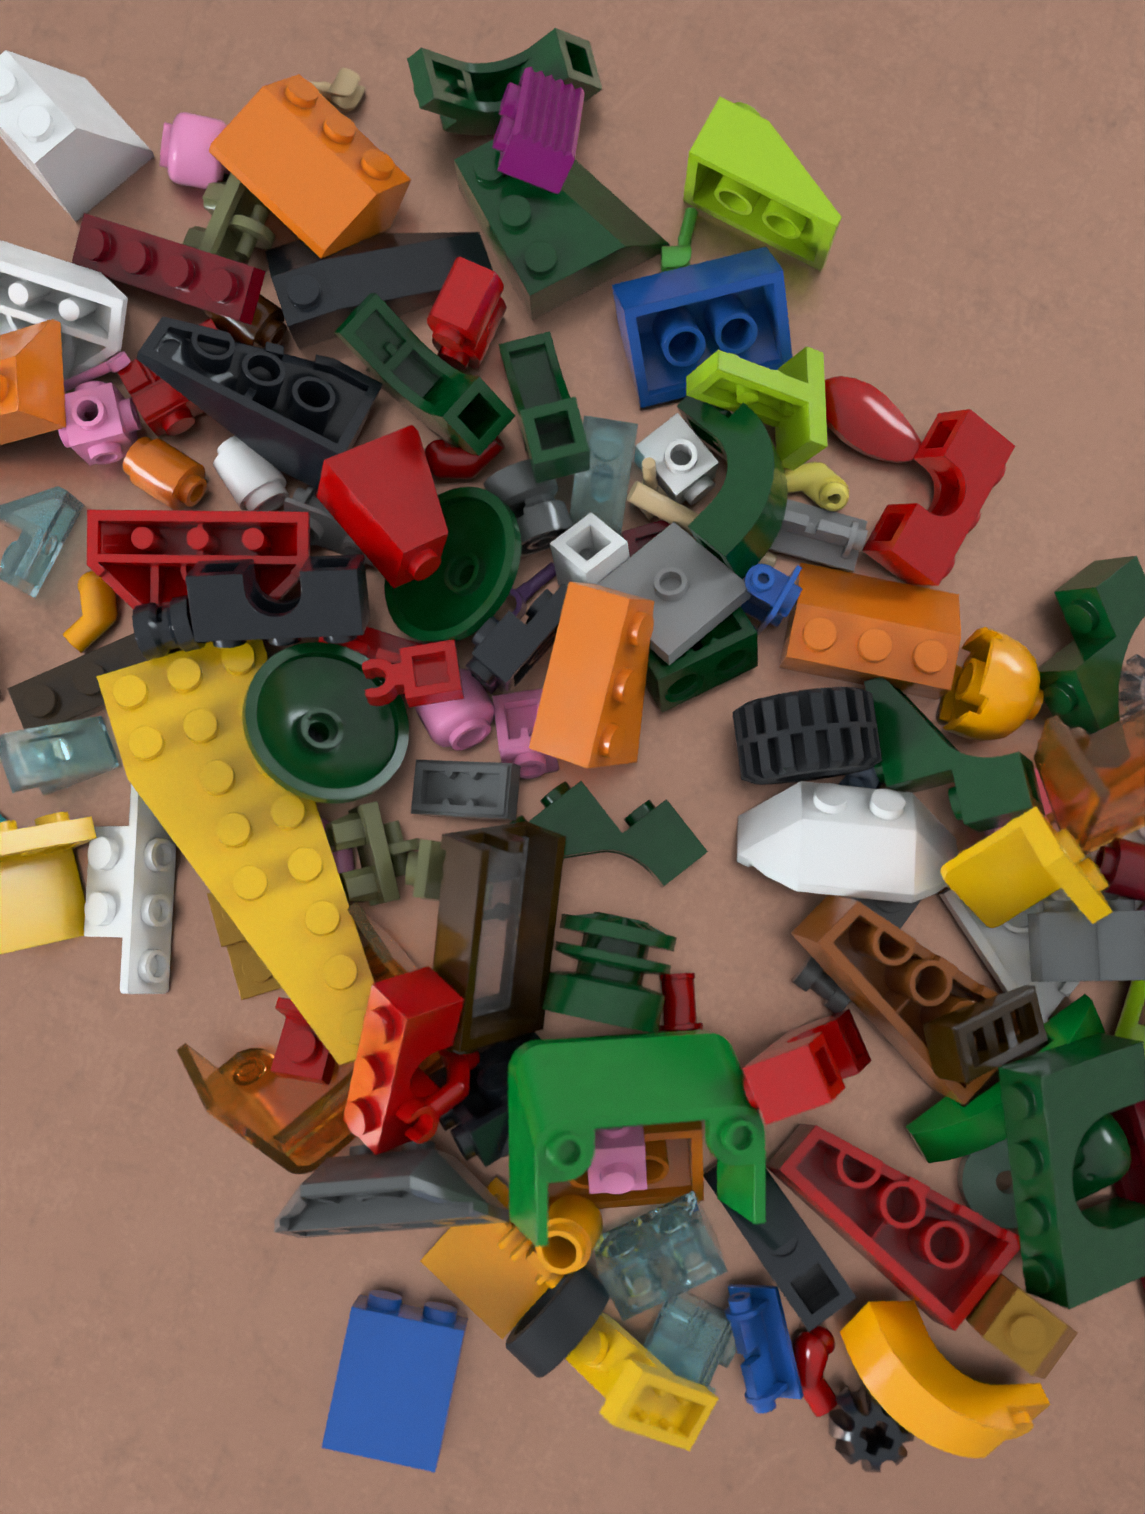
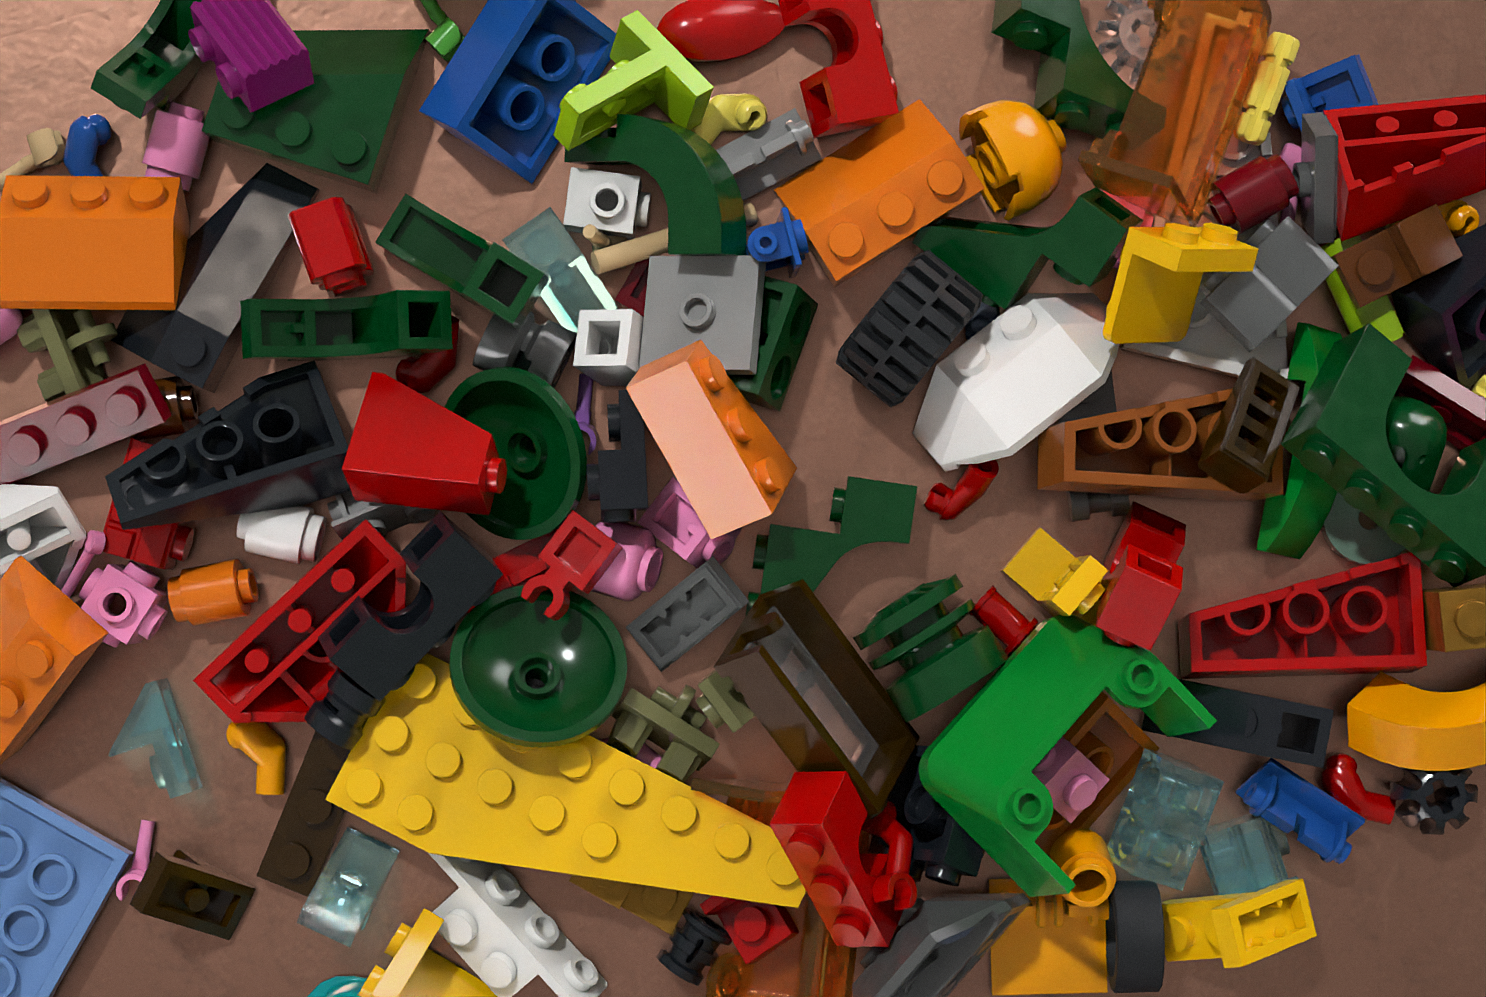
camera: 45 degrees left, 5 degrees up
none -> blue arm [63,114,112,176]
none -> bright pink brick [142,102,210,191]
none -> black bush [656,907,733,986]
none -> red arm [924,460,999,521]
none -> yellow bracket [1001,527,1109,625]

